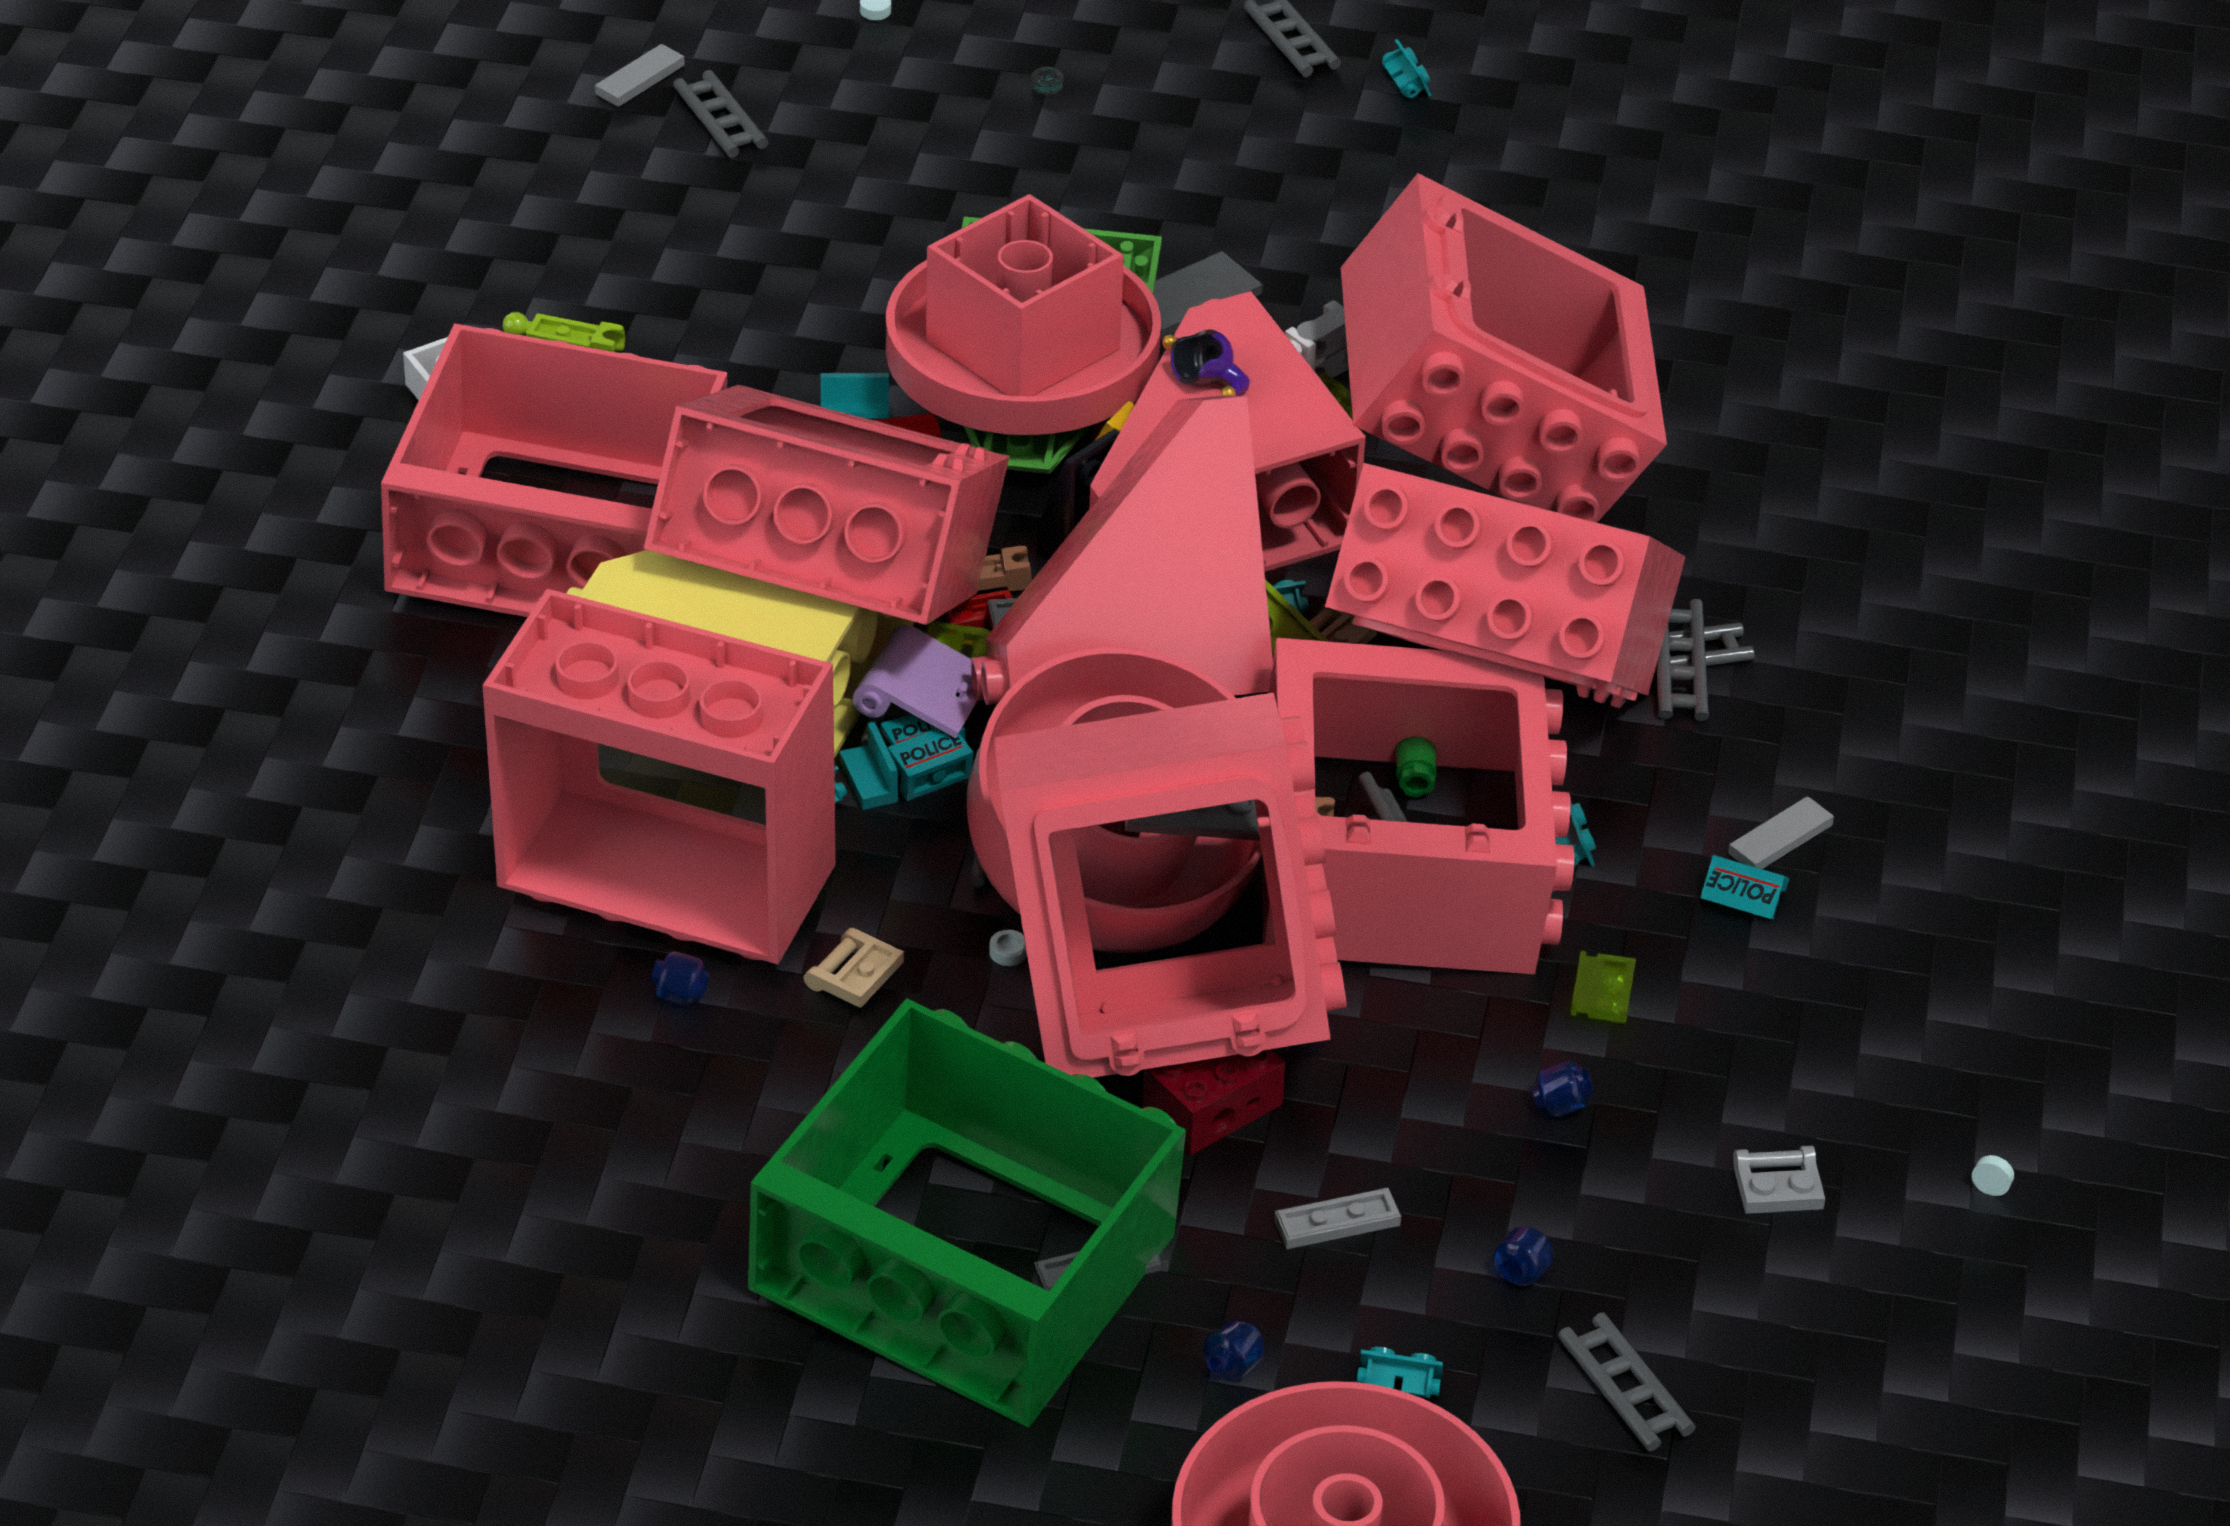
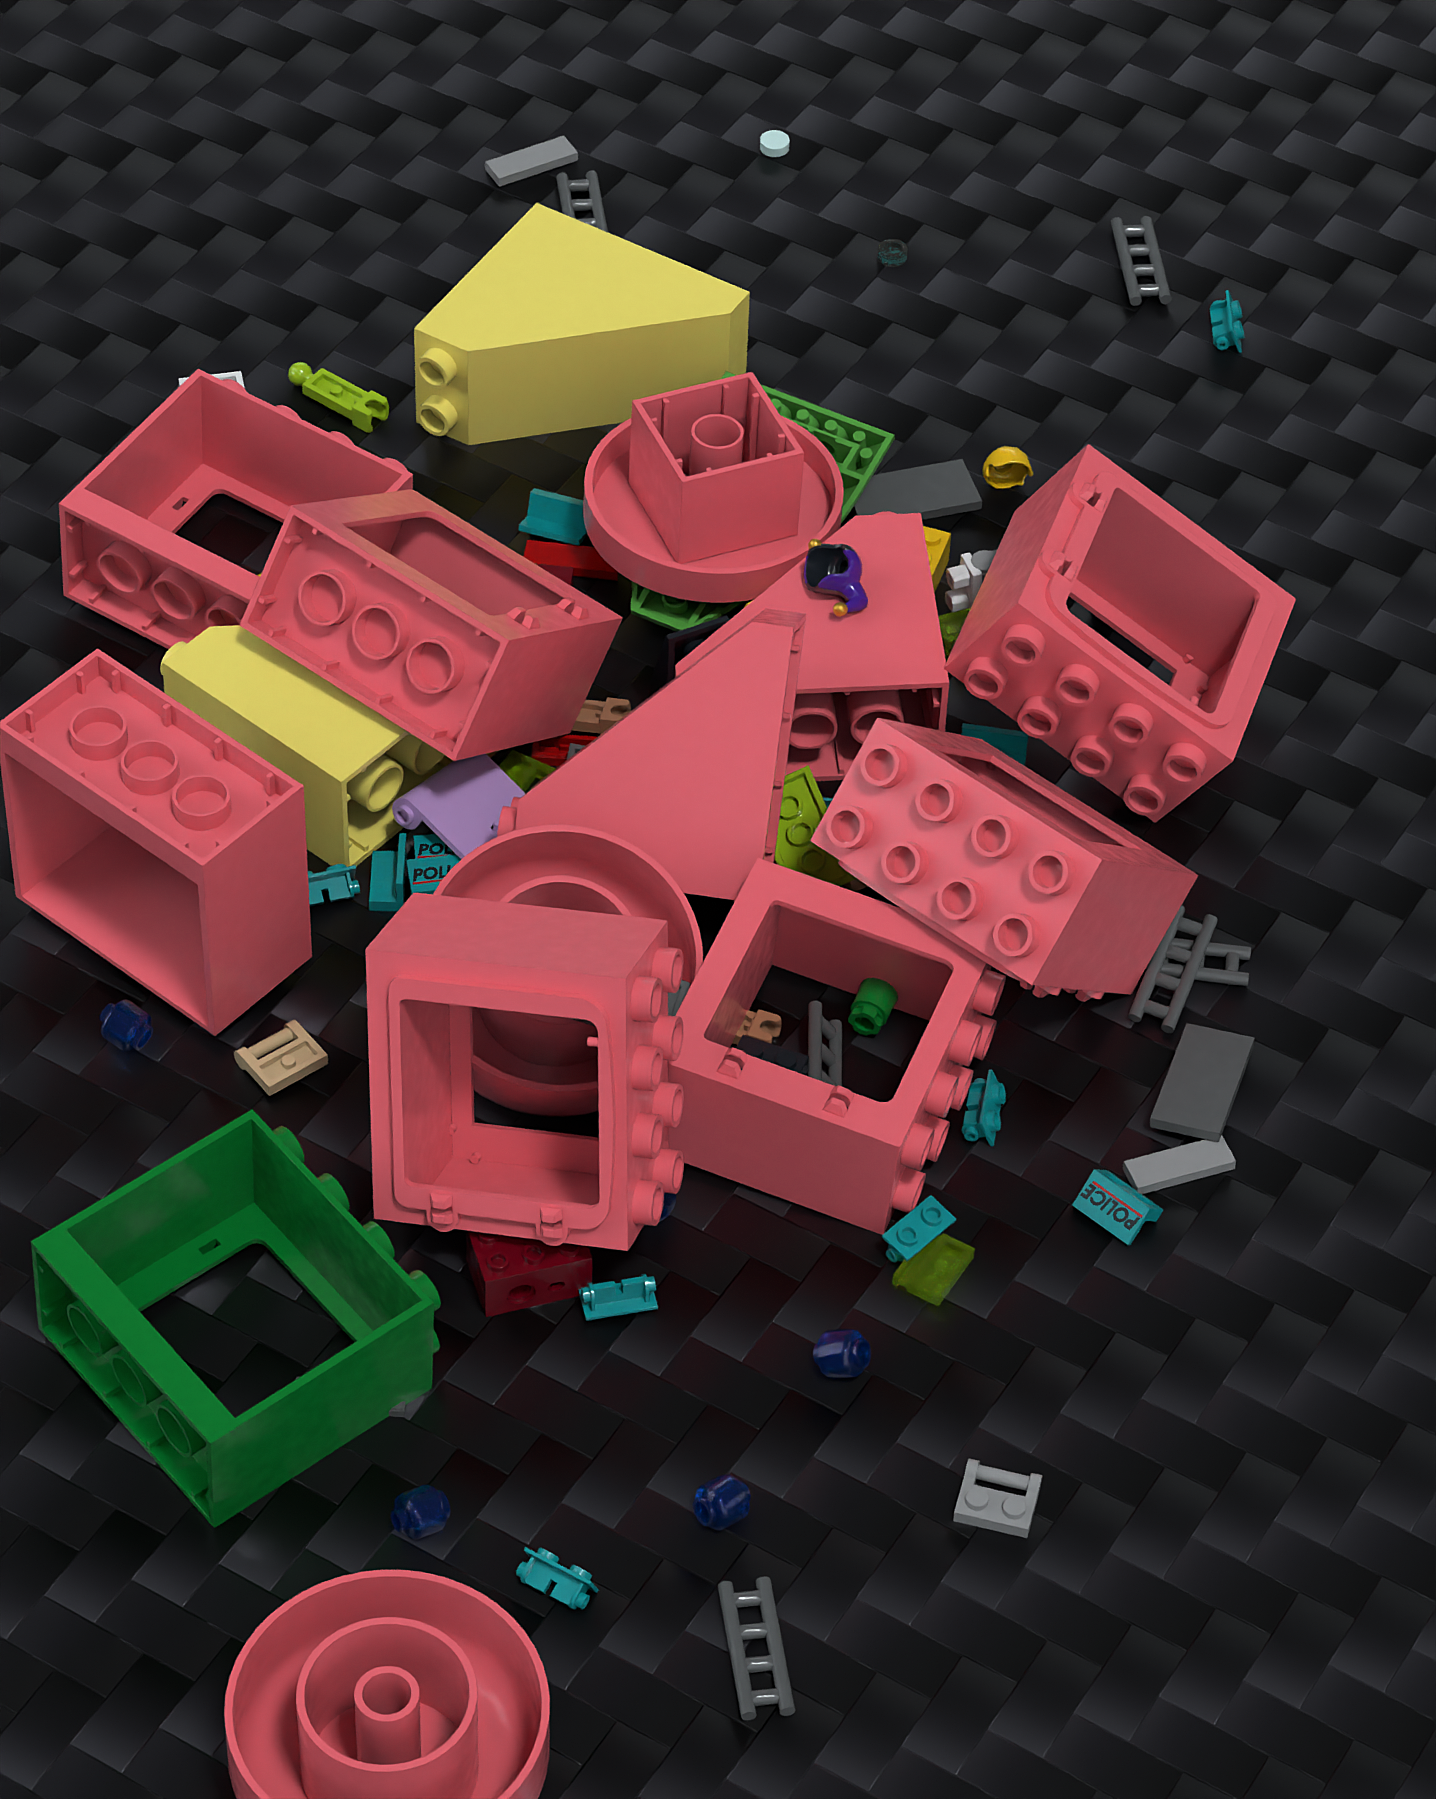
camera: 20 degrees right, 5 degrees up
light grey tile [1274,1188,1401,1249] -> none
light aqua tile [1972,1155,2014,1196] -> none
none -> light yellow slope [414,203,750,445]
none -> teal hinge [578,1274,658,1321]
none -> teal hinge [882,1195,957,1262]
none -> yellow hair [982,446,1033,489]
none -> dark grey tile [1150,1023,1255,1142]

